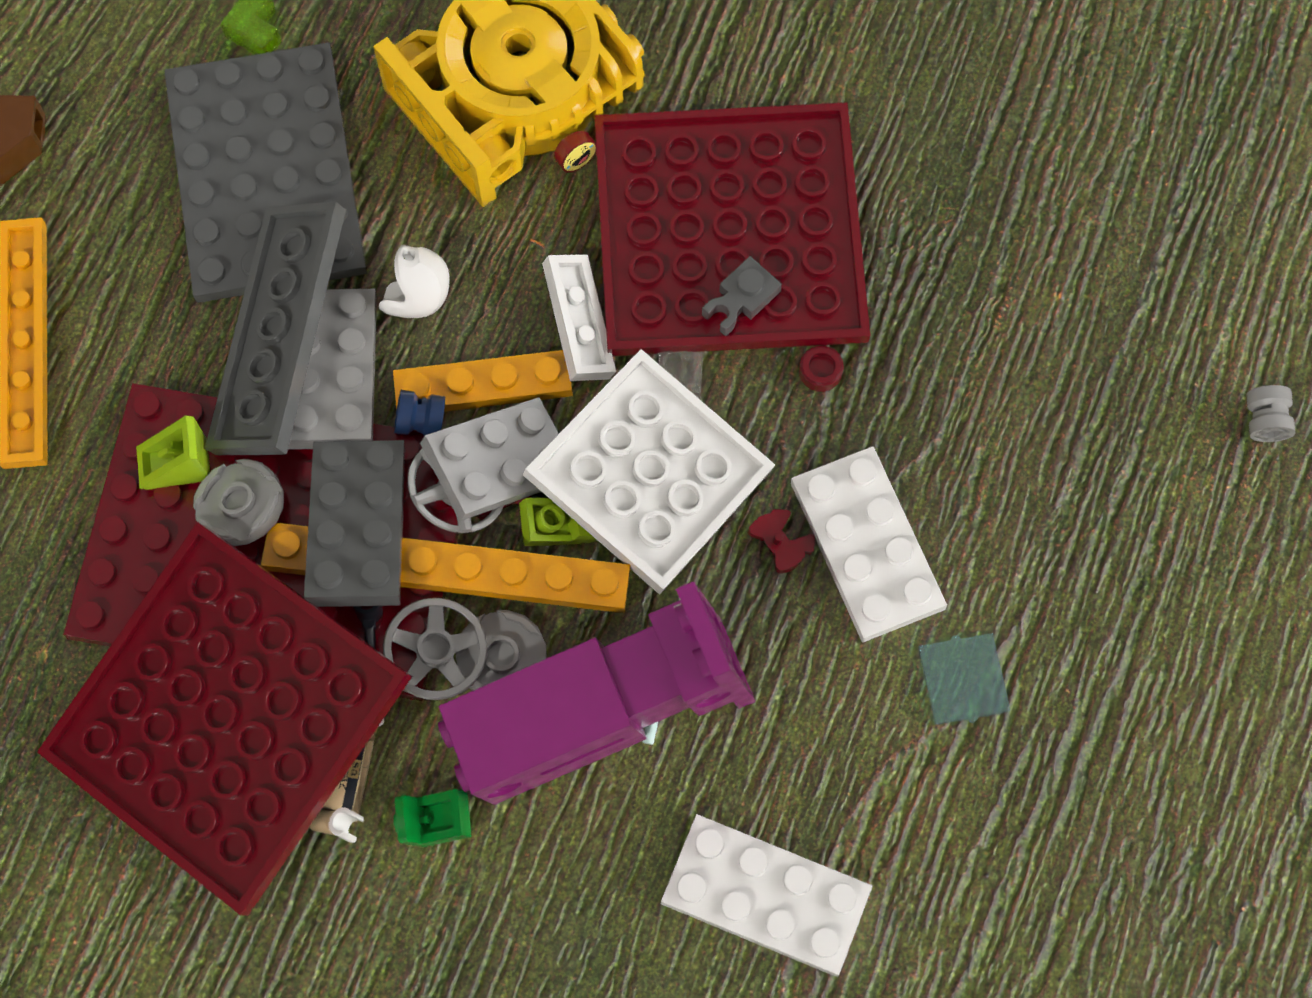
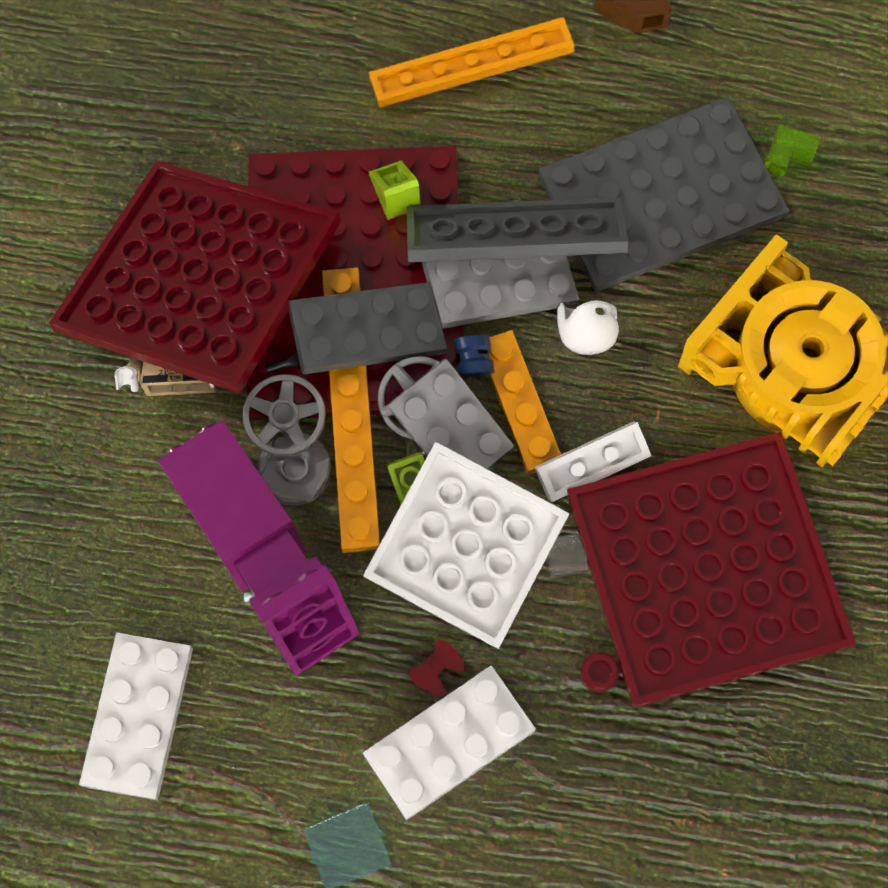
camera: 80 degrees right, 0 degrees up
light grey tile [193,459,284,546] -> none
green bracket [393,788,472,847] -> none
tile [554,131,596,173] -> none
dark grey plate [702,256,782,336] -> none

